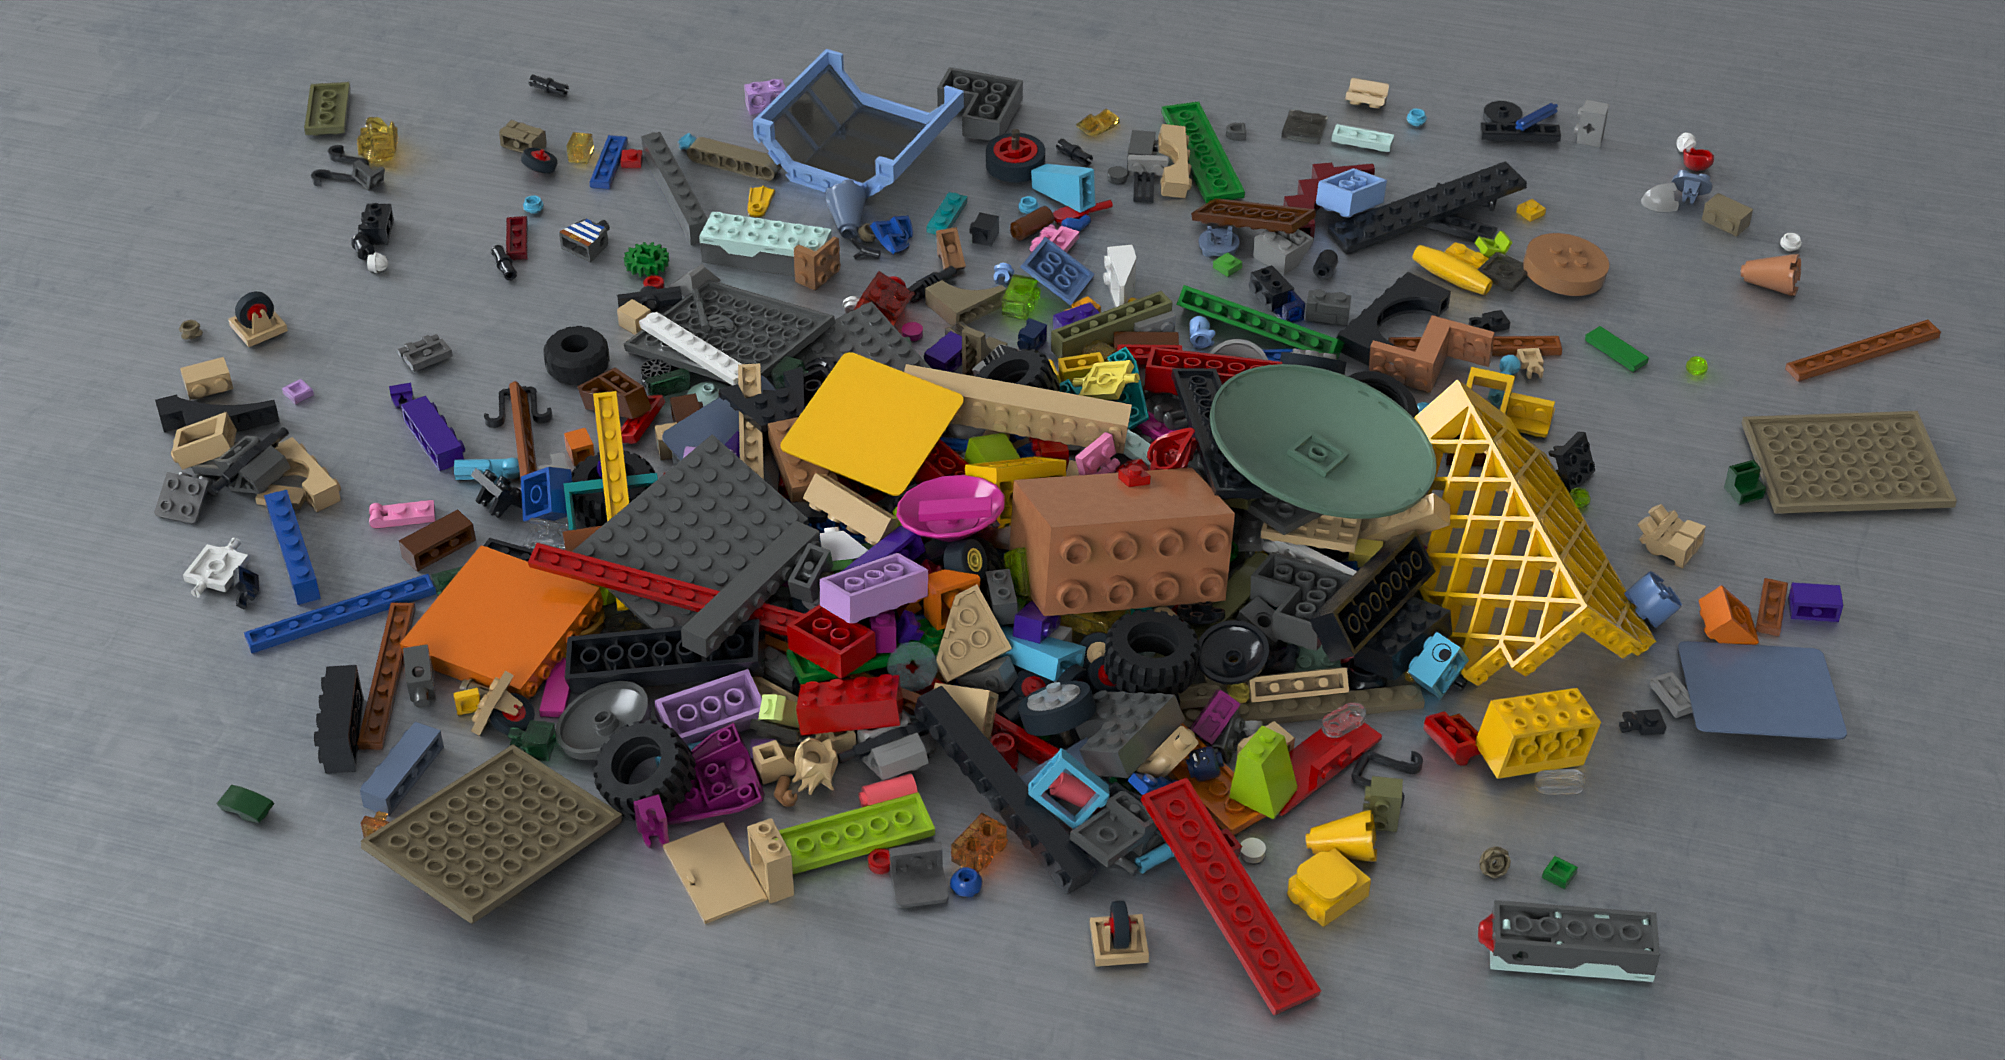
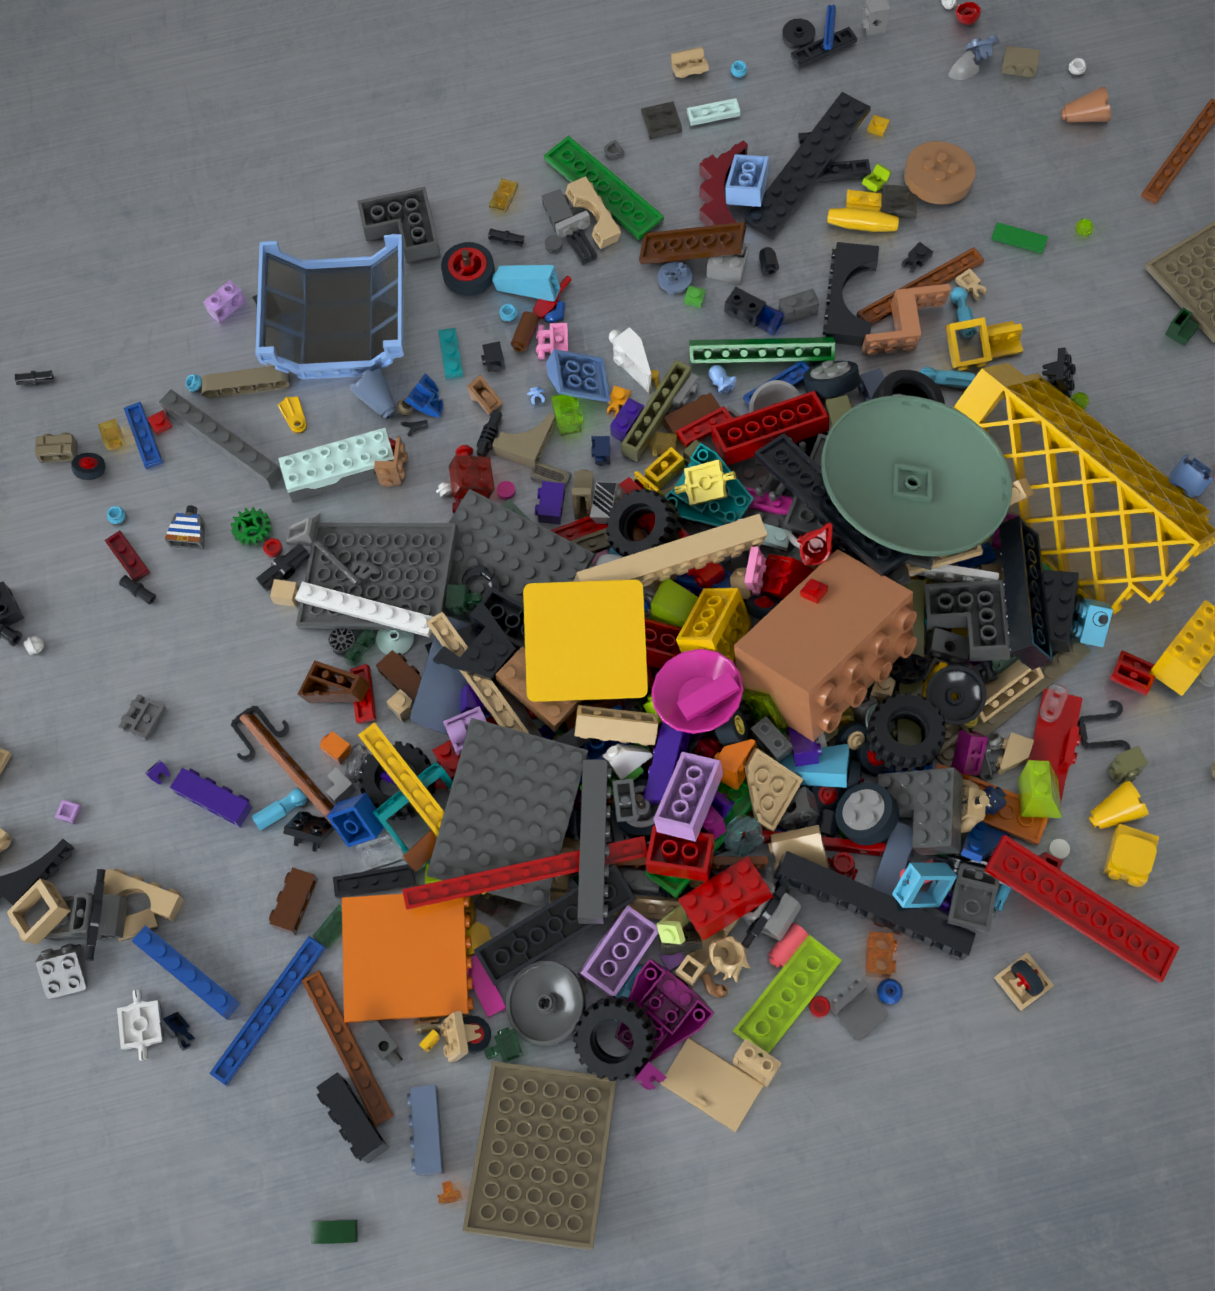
camera: 25 degrees left, 25 degrees up
bright pink plate [369,500,436,528] -> none
black tyre [543,326,610,385] -> none
tan hips [1638,504,1706,569] -> none

